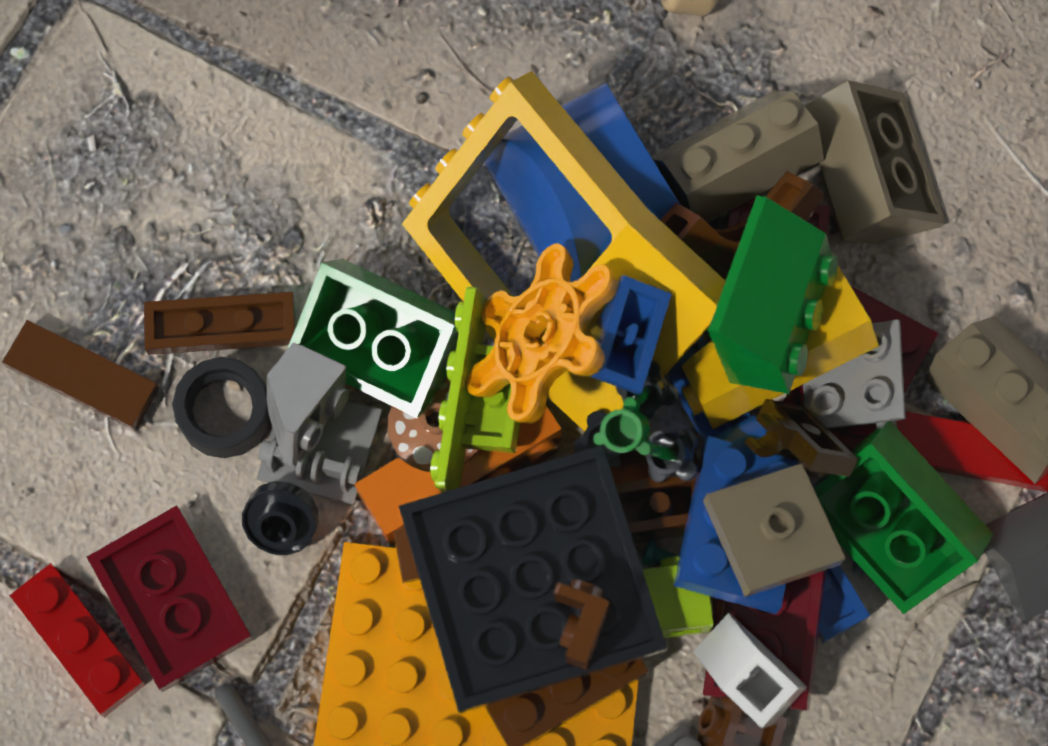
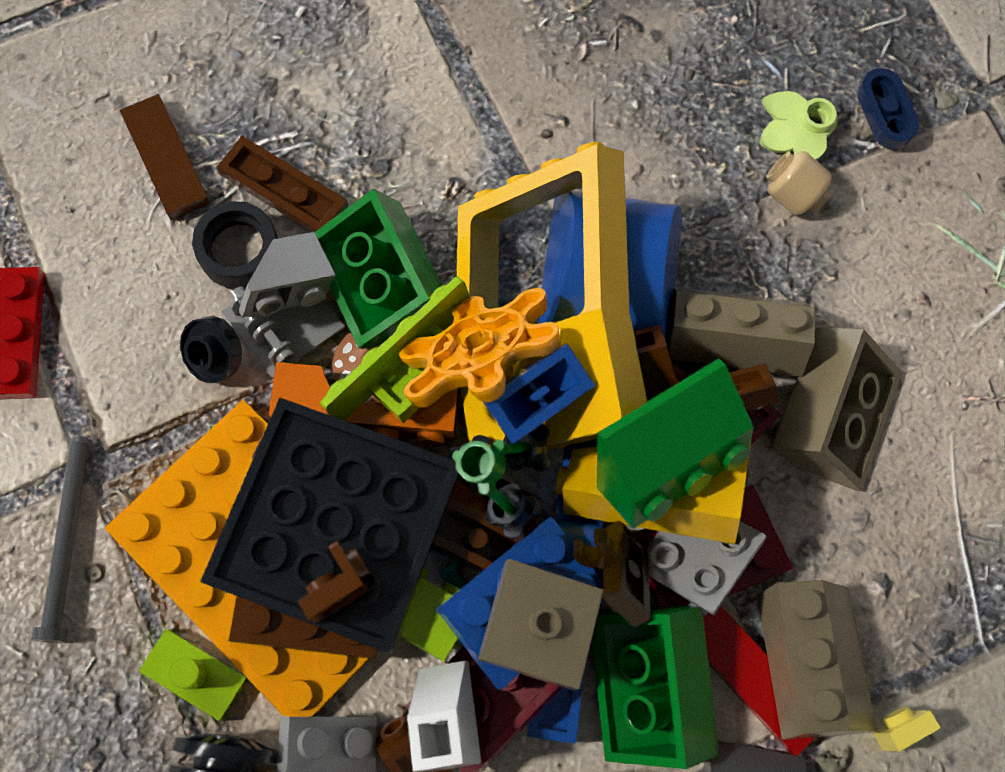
camera: 30 degrees right, 0 degrees up
dark red plate [86,505,253,692] -> none

